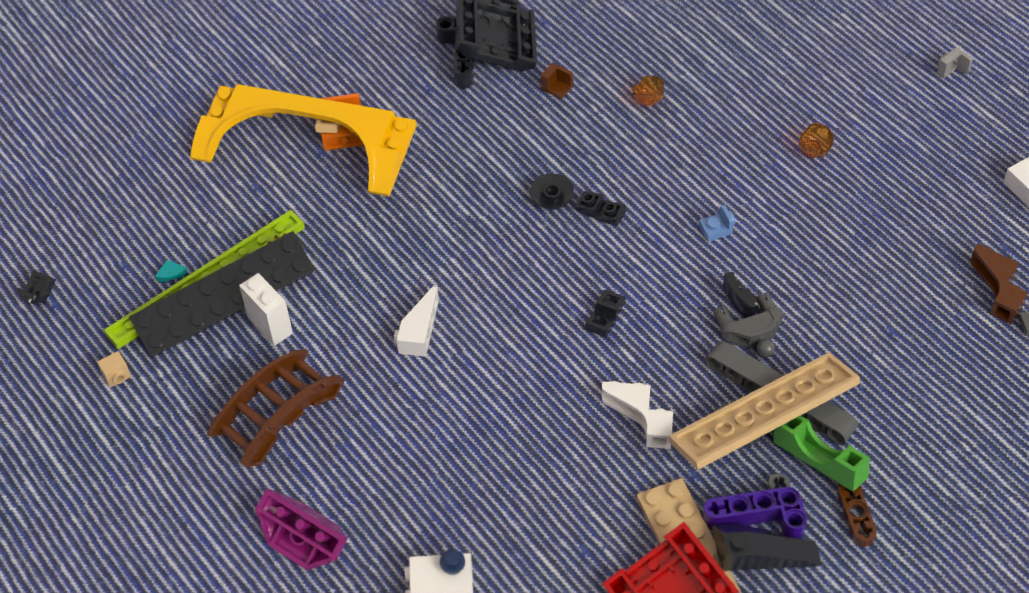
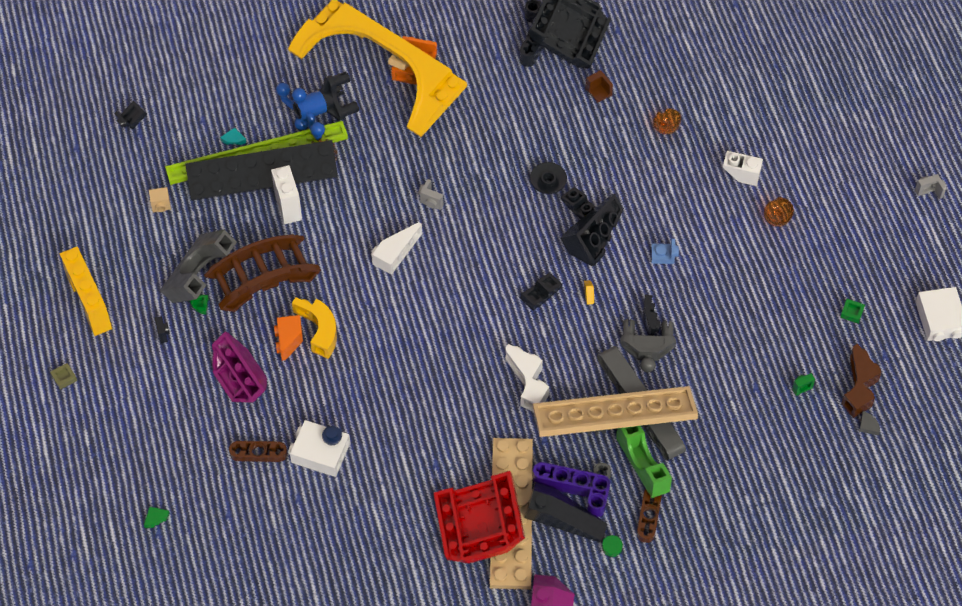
camera: 20 degrees right, 5 degrees up
none -> yellow arch [59,246,112,336]
none -> black plate [154,316,170,344]
none -> dark grey arch [160,229,237,303]
none -> green tile [190,295,209,315]
none -> orange slope [274,315,303,361]
none -> wheel [276,71,359,141]
none -> yellow arch [292,297,337,359]
none -> light grey bracket [418,179,444,210]
none -> black wedge [560,194,623,266]
none -> yellow tile [584,280,595,305]
none -> green tile [602,535,623,557]
none -> white slope [723,151,763,186]
none -> green plate [792,373,815,396]
none -> green plate [840,299,865,324]

